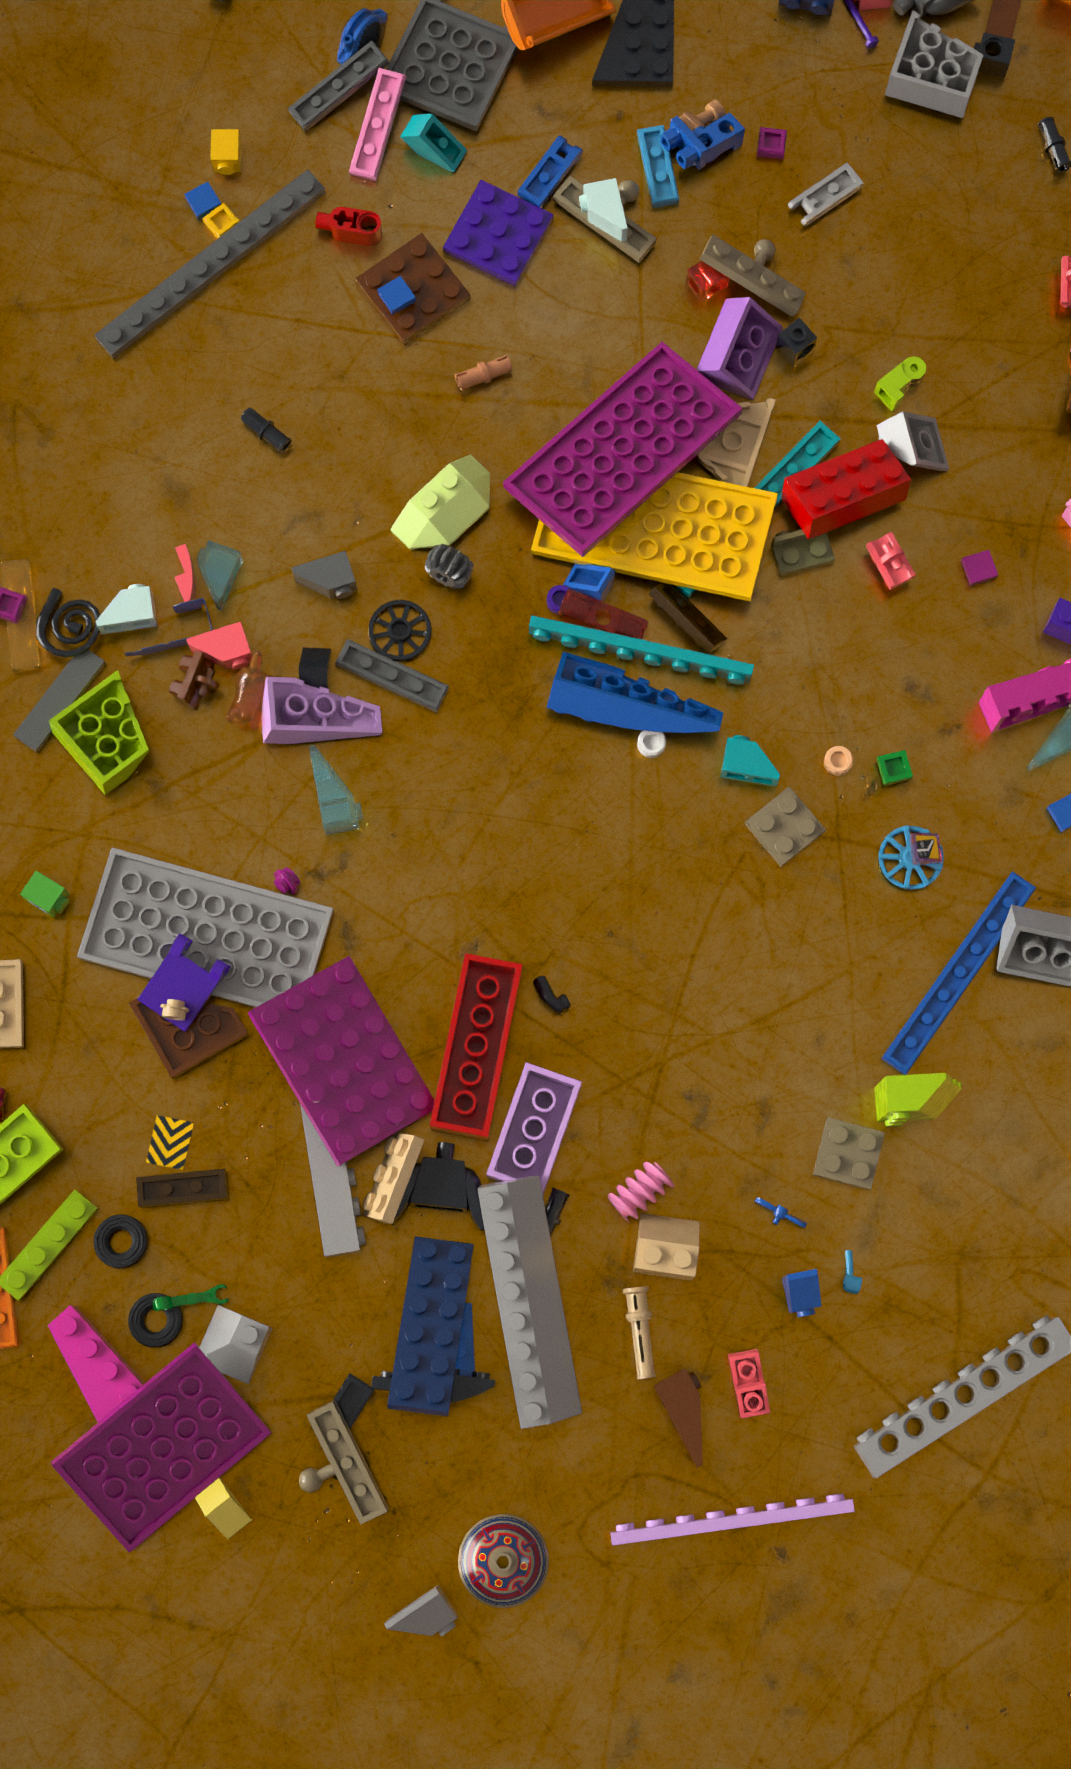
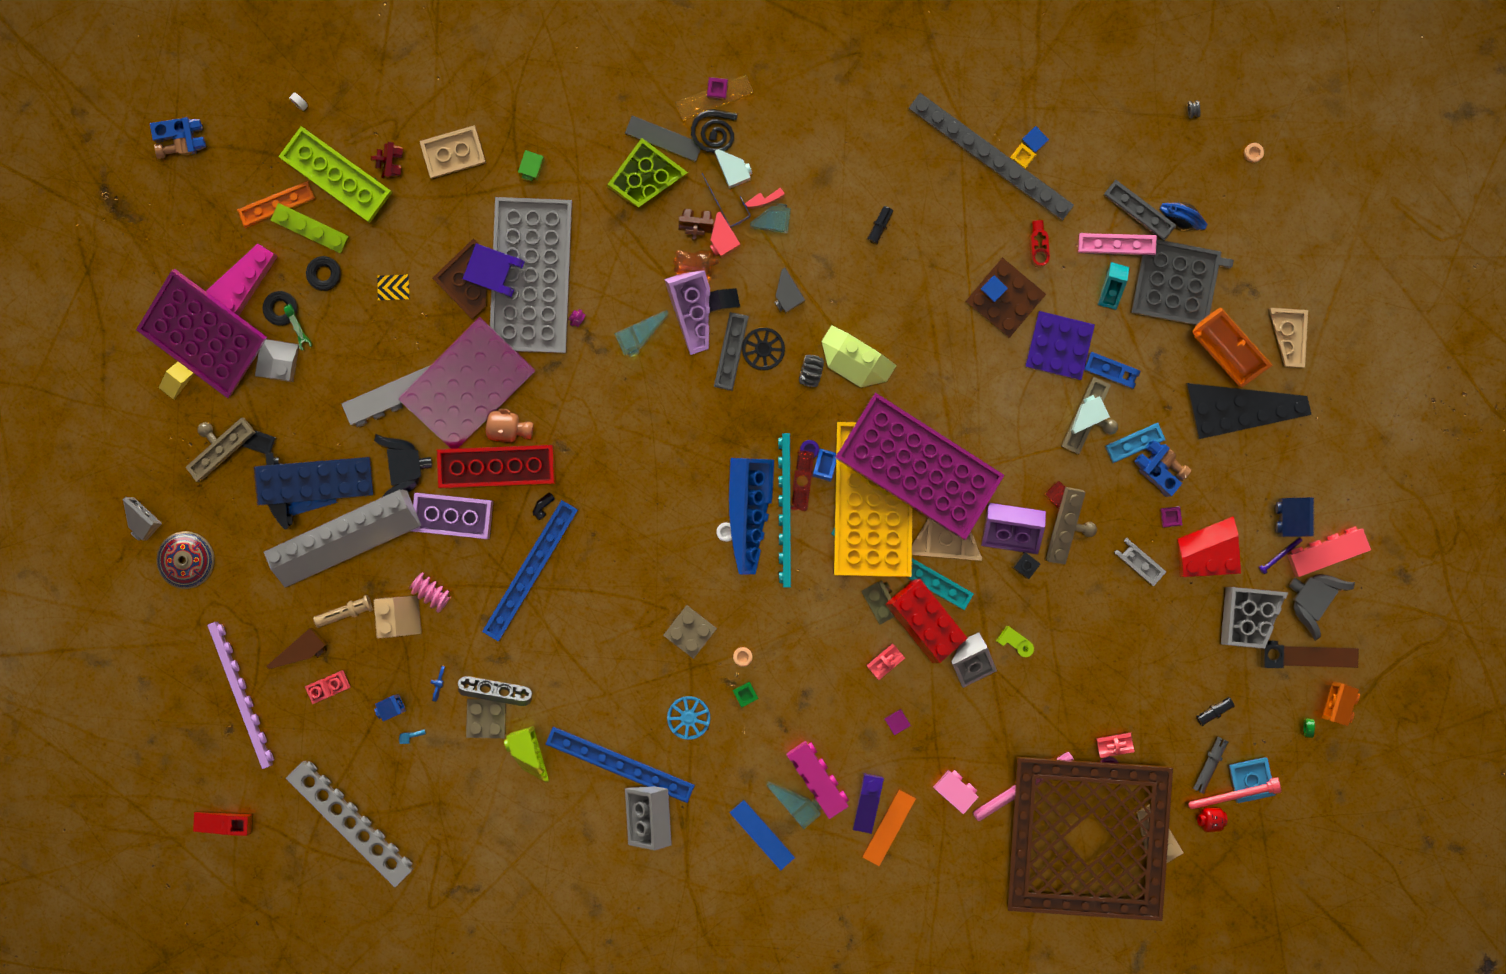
camera: 75 degrees right, 10 degrees up
dark brown plate [136,1168,228,1208] -> none
tan plate [160,999,189,1021] -> none
yellow brick [211,129,242,175] -> none
tan plate [362,1133,424,1224] -> none
nougat pin [455,355,513,391] -> none
black pin [545,1188,570,1237] -> none
dark brown plate [649,583,728,653] -> none
teal slope [720,735,780,787] -> none
slope [909,833,942,865] -> none
none -> red slope [193,812,252,836]
none -> dark grey beam [458,676,532,706]
none -> blue plate [482,500,578,642]
none -> nougat piece [486,409,534,444]
none -> red wedge [1177,516,1241,577]

